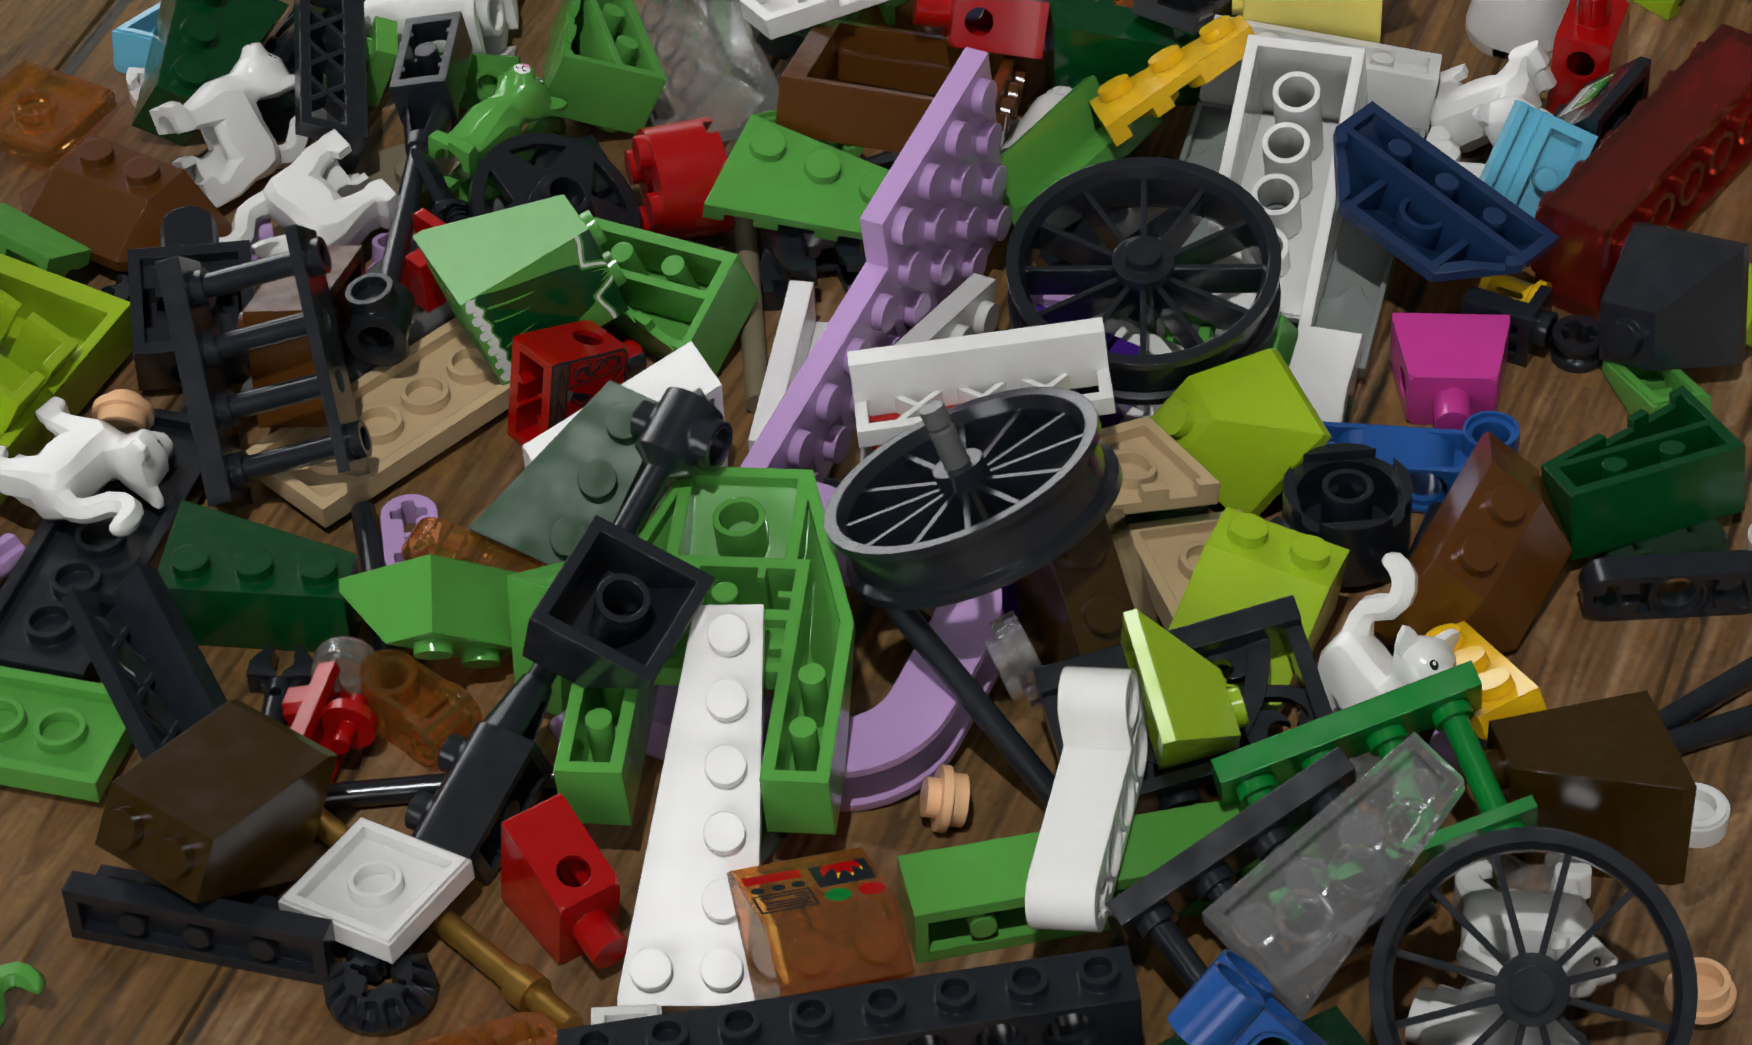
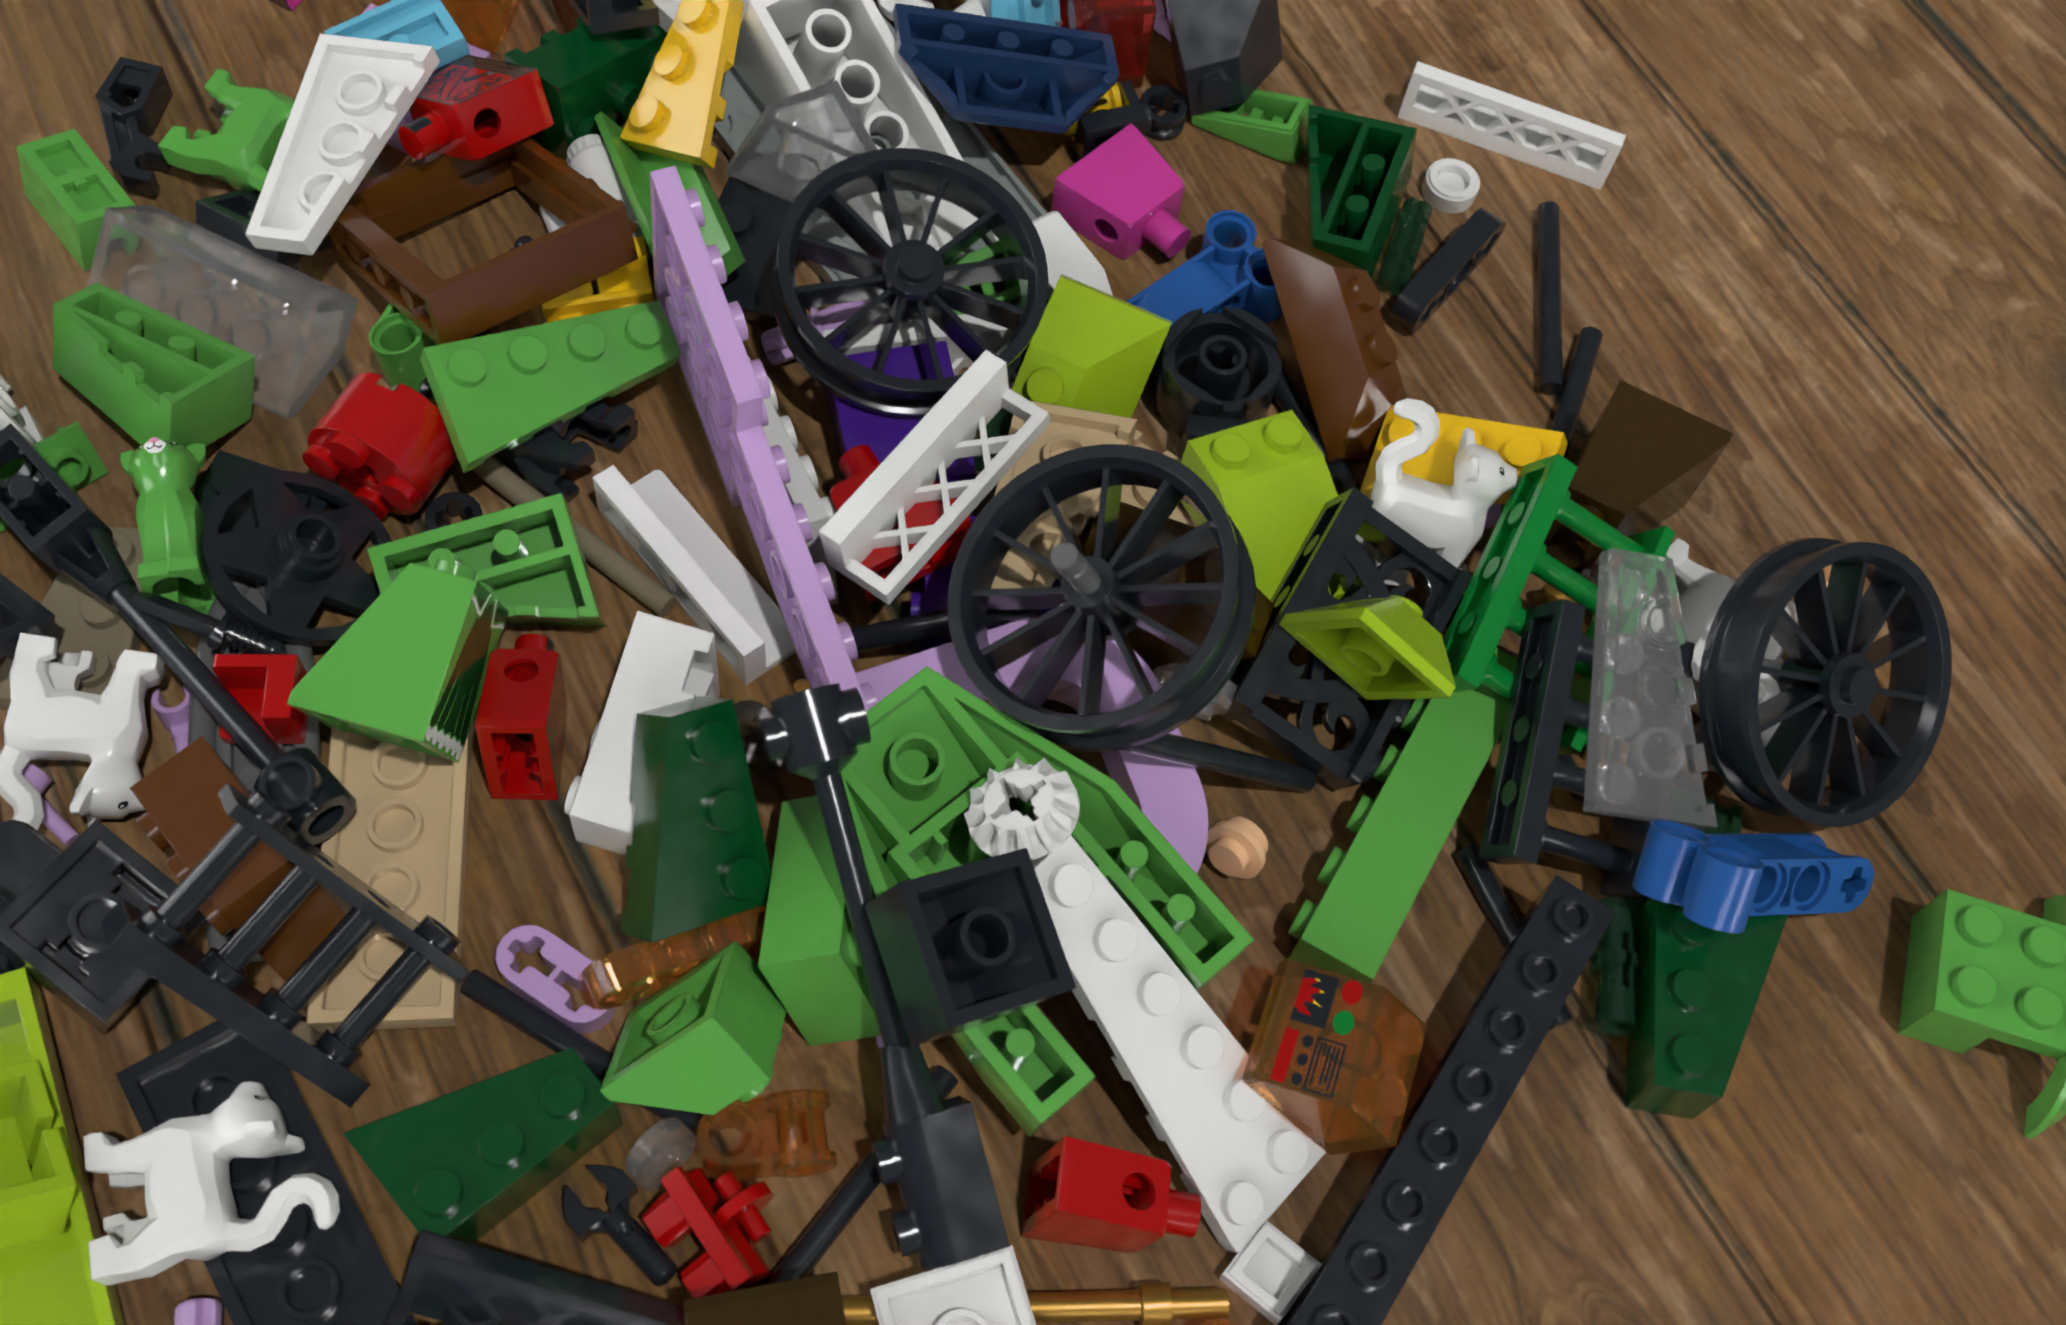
camera: 60 degrees left, 20 degrees up
light nougat plate [91,389,155,434] -> none
white beam [1025,666,1148,933] -> none
none -> clear slope [725,80,878,220]
none -> white gear [964,757,1080,860]

